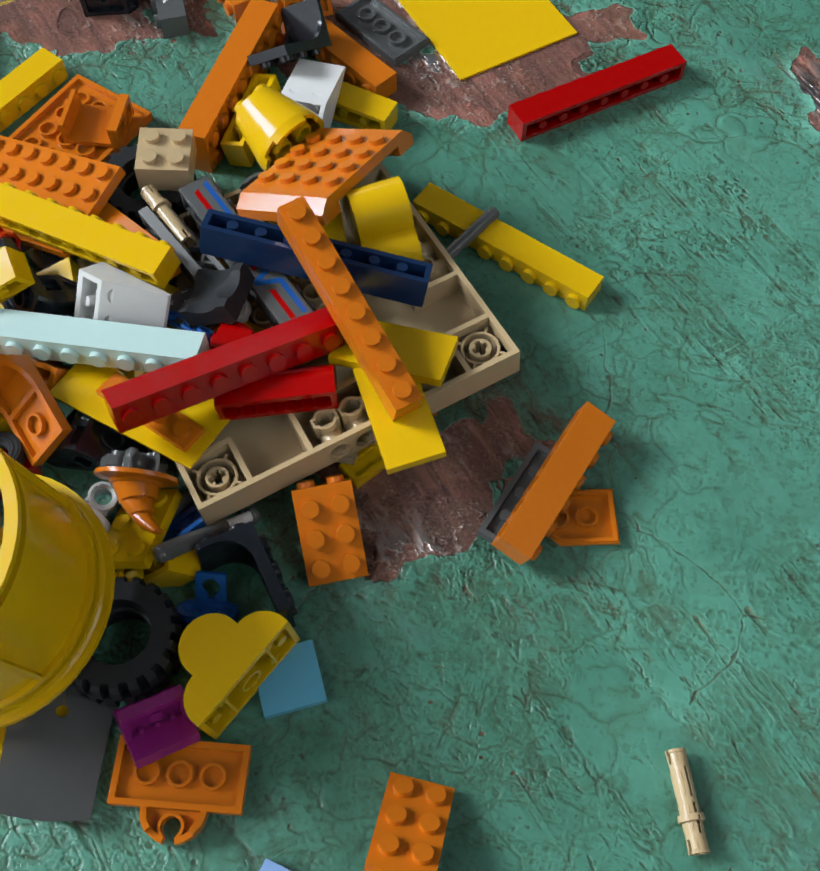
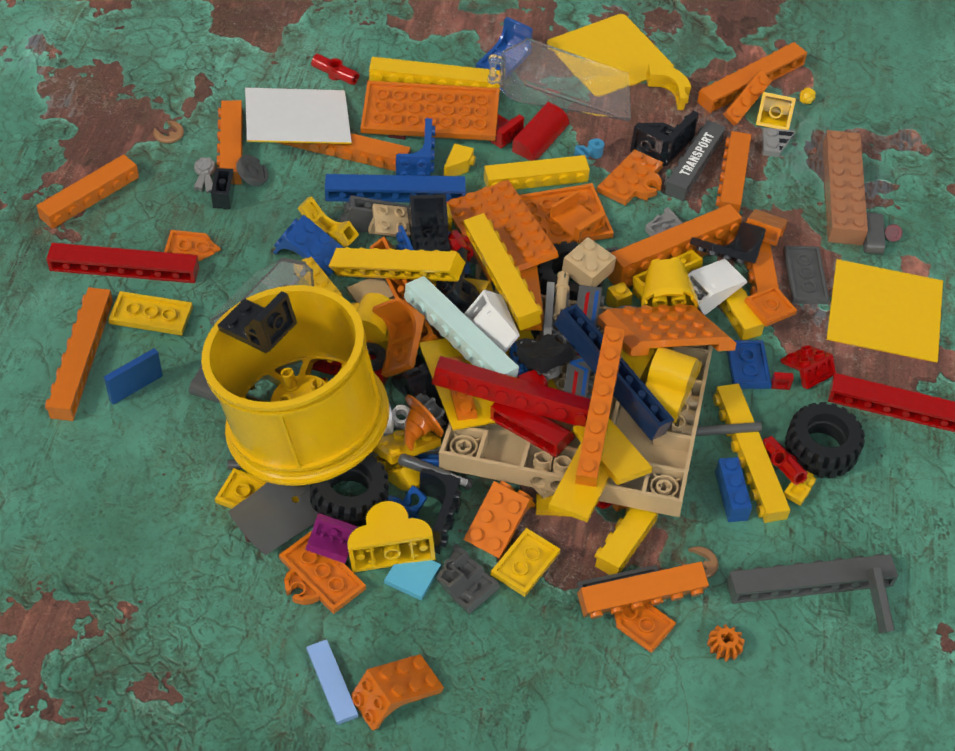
camera: 40 degrees right, 10 degrees down
none -> dark grey slope [436,544,501,614]
none -> yellow plate [491,528,561,597]
none -> dark azure leg [574,138,604,159]
none -> yellow brick [595,507,659,575]
none -> orange plate [597,149,663,206]
none -> yellow brick [605,282,633,308]
none -> light grey wing [645,207,682,237]
none -> medium nougat head [682,546,718,578]
none -> orange gear [707,624,745,662]
none -> blue brick [715,457,752,522]
none -> dark grey brick [726,554,898,604]
none -> blue tile [727,340,772,389]
none -> orange tile [744,285,797,327]
none -> red piece [763,436,808,485]
none -> red tile [771,372,794,390]
none -> red bracket [780,345,836,389]
none -> yellow plate [784,471,817,506]
none -> black tyre [785,402,865,478]
none -> dark grey tile [866,567,894,634]

